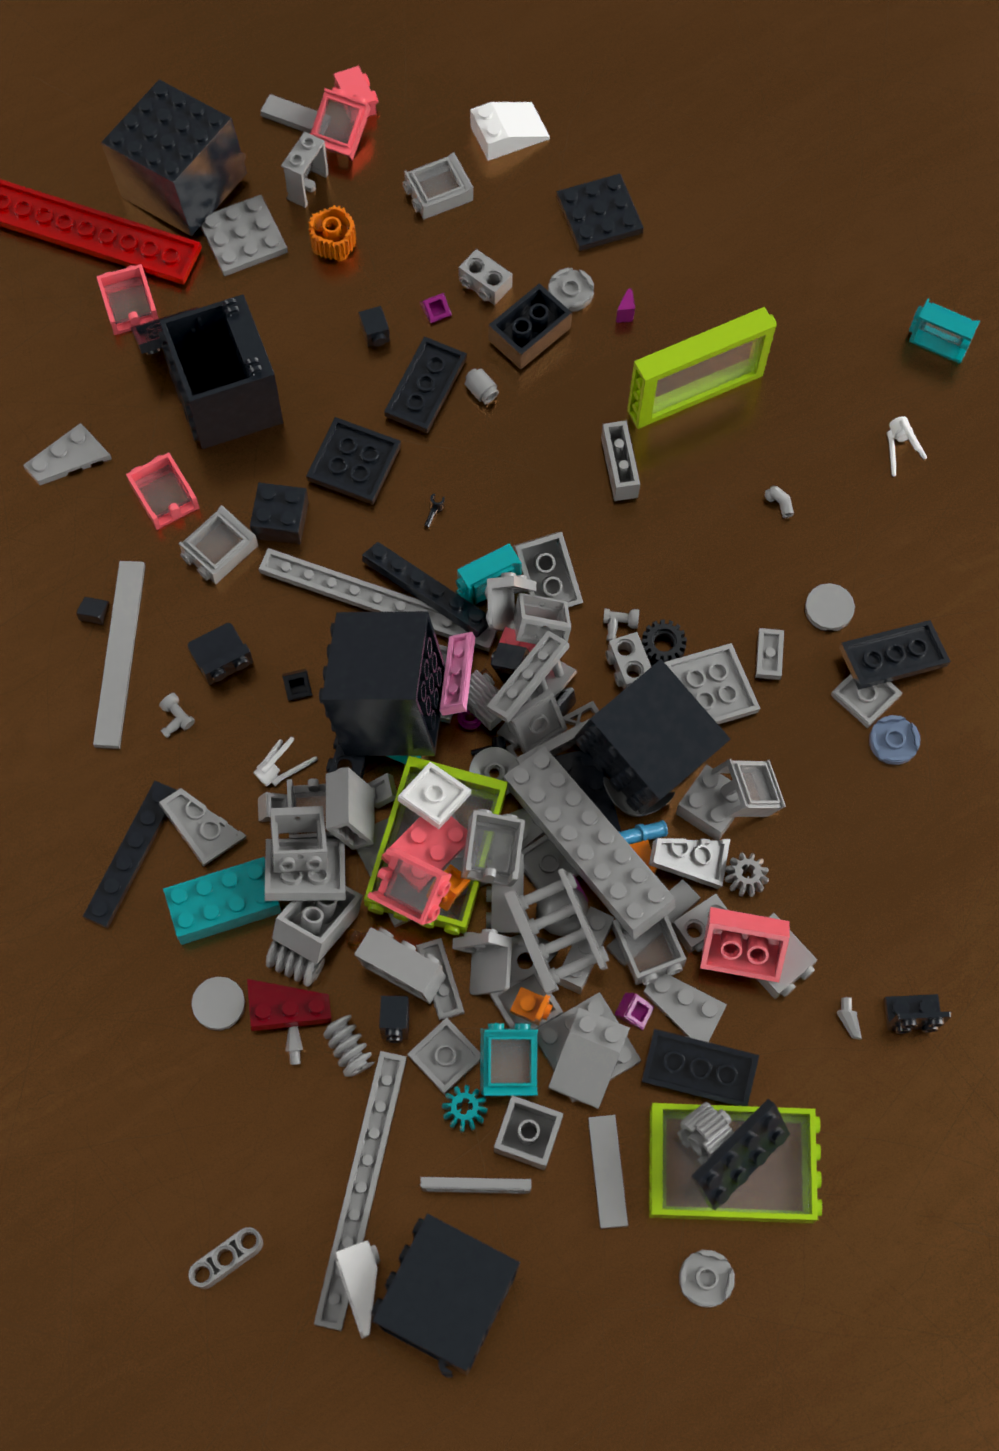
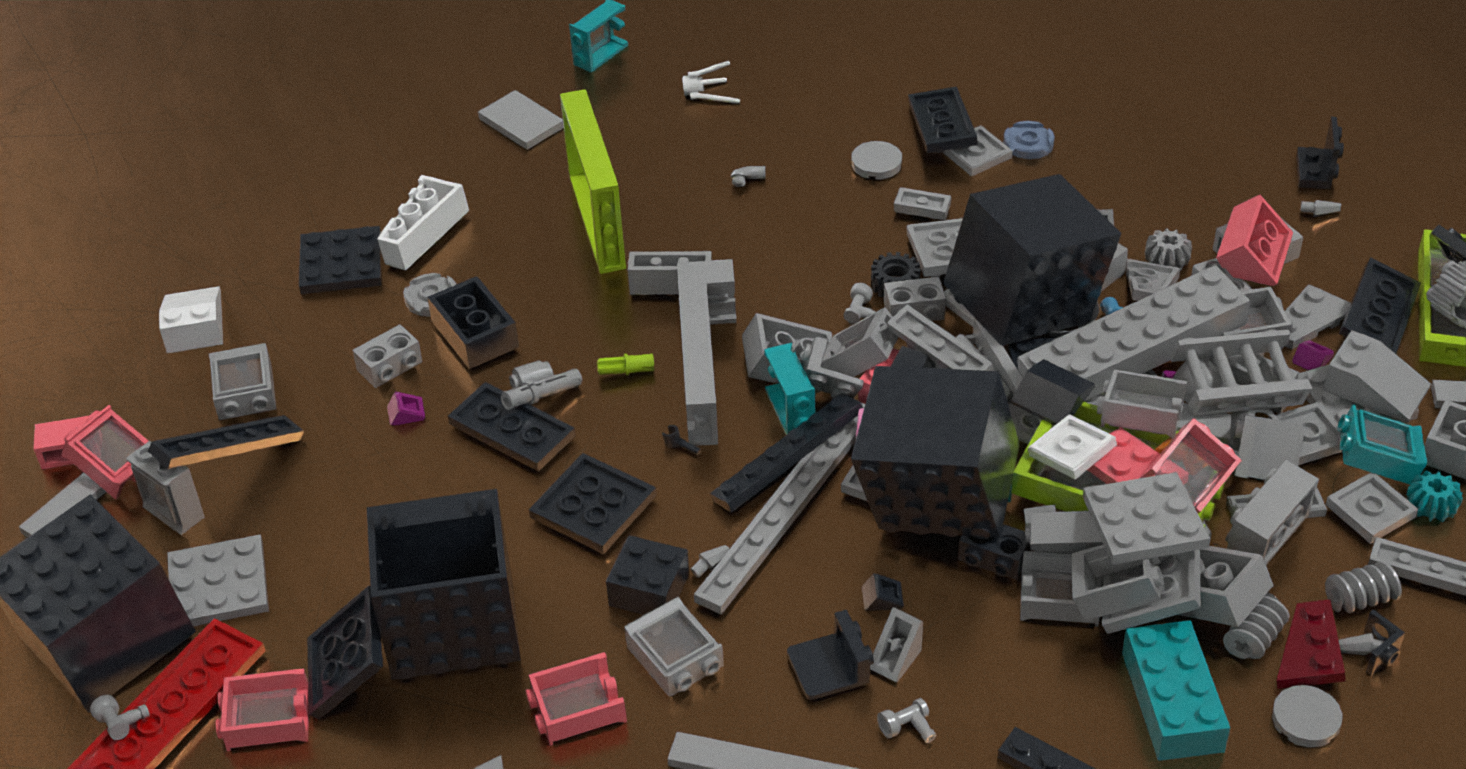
camera: 75 degrees left, 25 degrees down
light grey wing [159,788,247,867] -> none
white plant [253,737,318,787] -> none
light grey slope [258,792,288,822] -> none
orange brick [309,205,356,261] -> none
black brick [358,306,390,348] -> none
black brick [379,996,410,1043] -> none
orange bracket [510,987,553,1026] -> none
magenta slope [616,289,635,323] -> none
none -> light grey piece [90,695,150,740]
none -> black plate [148,415,304,469]
none -> white wedge [377,175,469,270]
none -> light grey tile [478,90,564,150]
none -> light grey pin [501,368,582,410]
none -> lime axle [597,353,654,376]
none -> light grey brick [677,259,736,446]
none -> light grey bar [690,545,730,578]
none -> light grey slope [870,608,923,682]
none -> black slope [1011,359,1095,425]
none -> light grey plate [1083,472,1210,565]
none -> black bracket [1364,610,1405,676]

